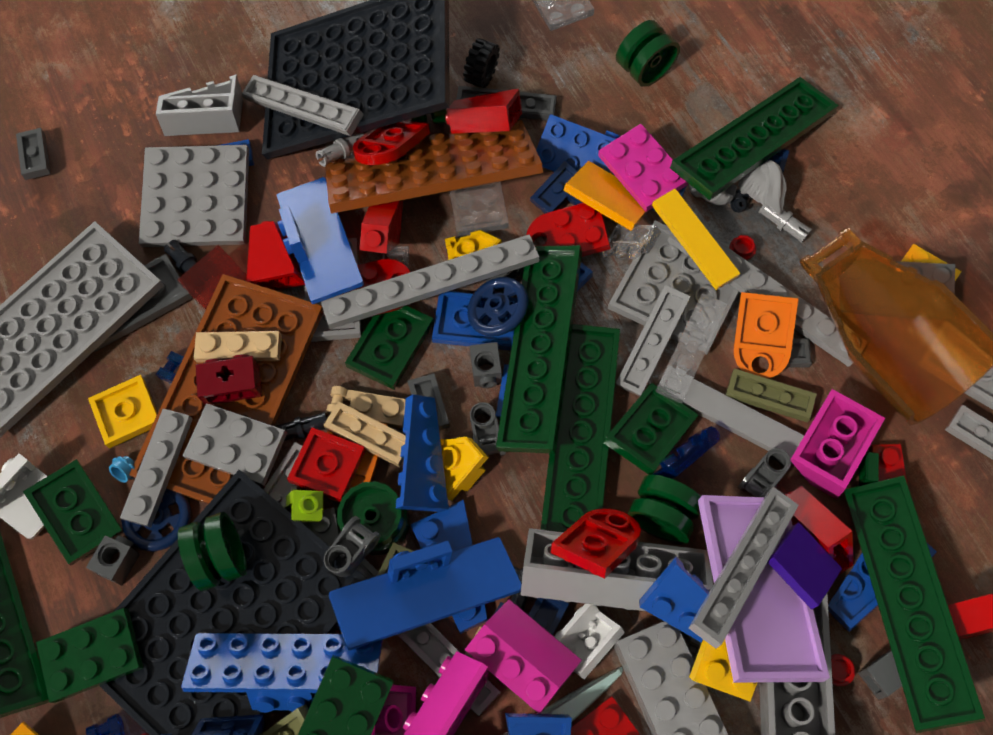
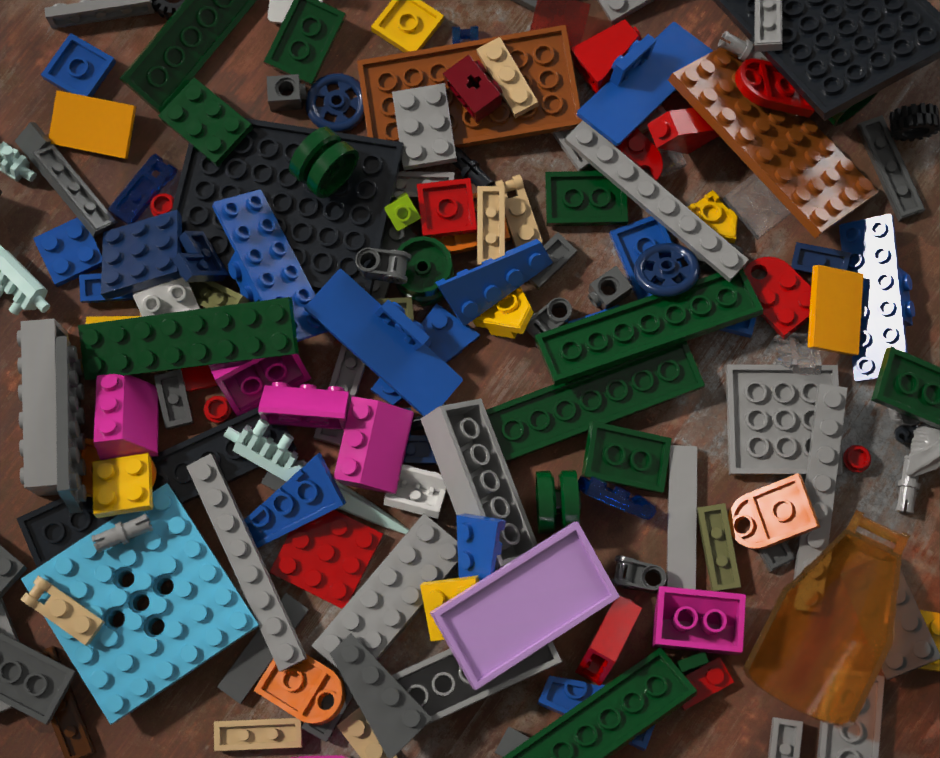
camera: 60 degrees right, 10 degrees up
dark azure plate [109,456,135,483] -> none
light grey plate [120,409,193,528] -> none
red slope [445,89,522,134] -> none
red plate [551,509,641,579] -> none
dark pink plate [598,124,689,212] -> none
light grey plate [616,285,691,397] -> none
yellow tile [652,189,741,290] -> none
clear plate [656,293,728,404] -> none
light grey plate [688,487,799,649] -> none
dark purple tile [767,522,842,610] -> none
red plate [831,654,855,687] -> none

